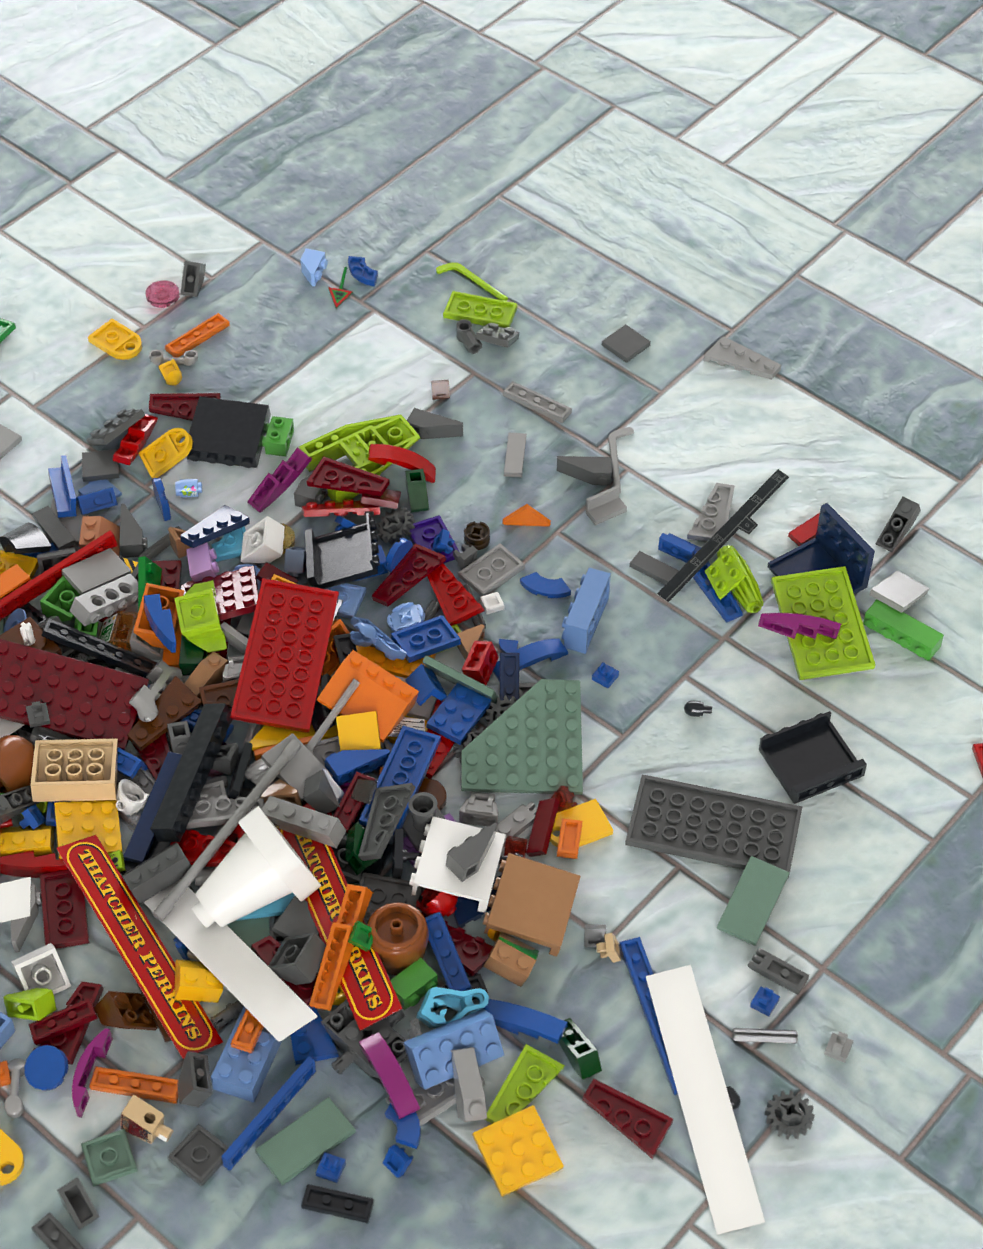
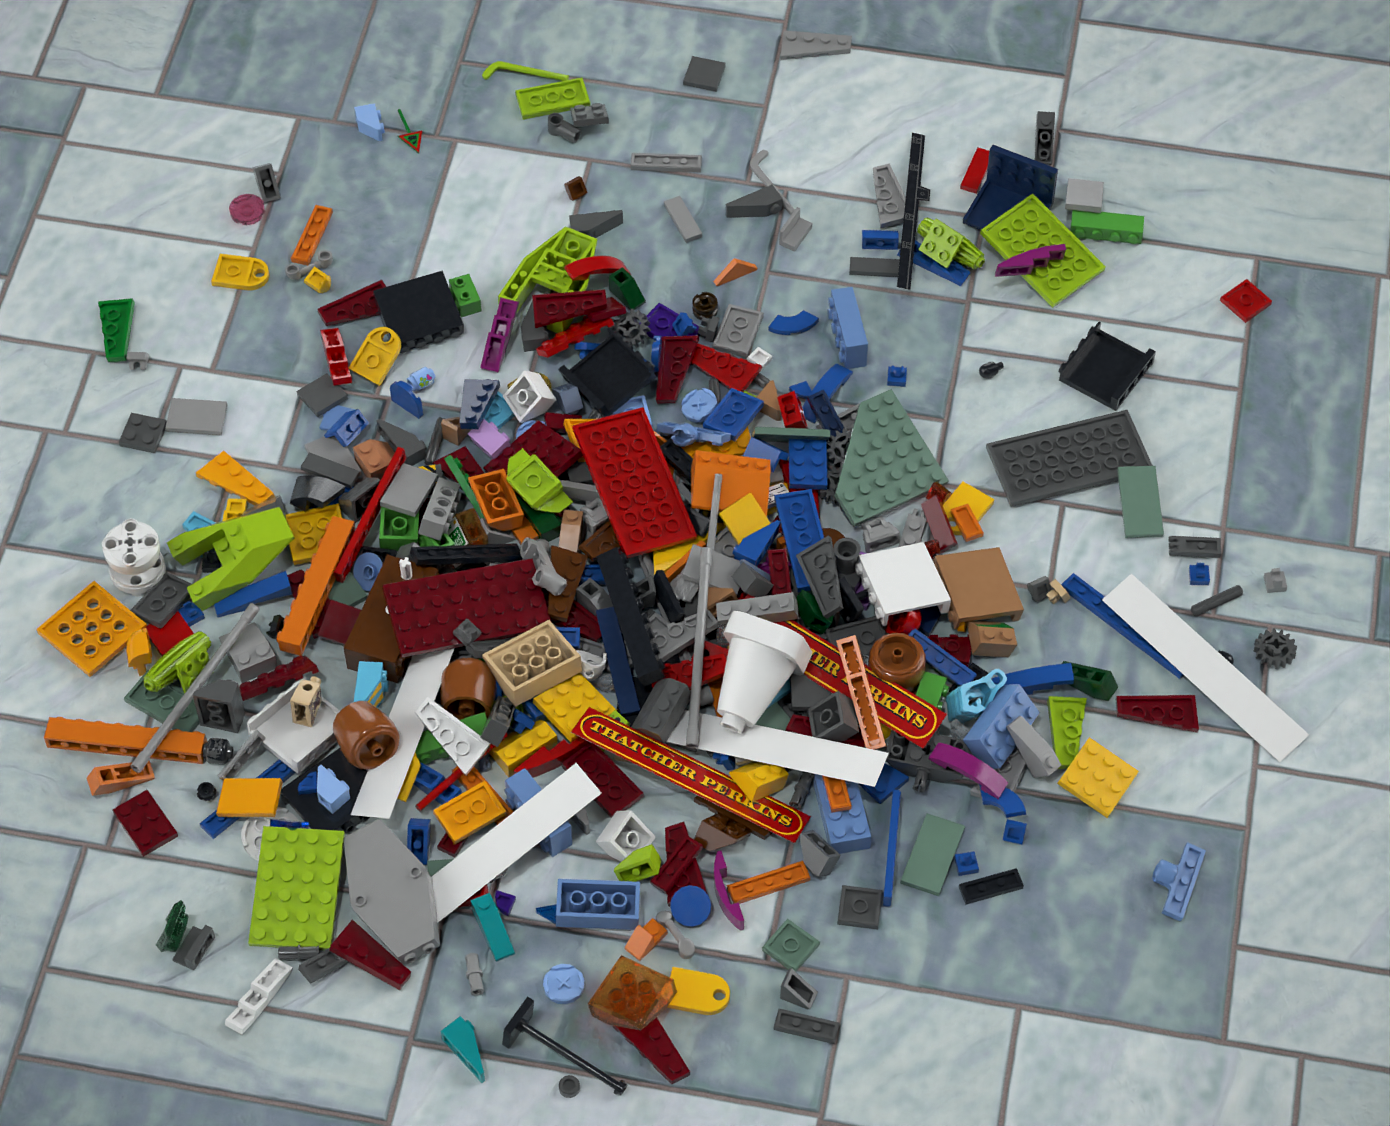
camera: 30 degrees left, 5 degrees up
fence [48,455,77,518] -> none
dark grey plate [86,408,145,446] -> none
tan torso [121,1095,173,1144] -> none
blue slope [144,594,176,653] -> none
blue tile [348,256,378,287] -> none
green plate [348,921,377,951] -> none
clear smoke slope [351,779,378,805] -> none
dark grey slope [446,822,497,882] -> none

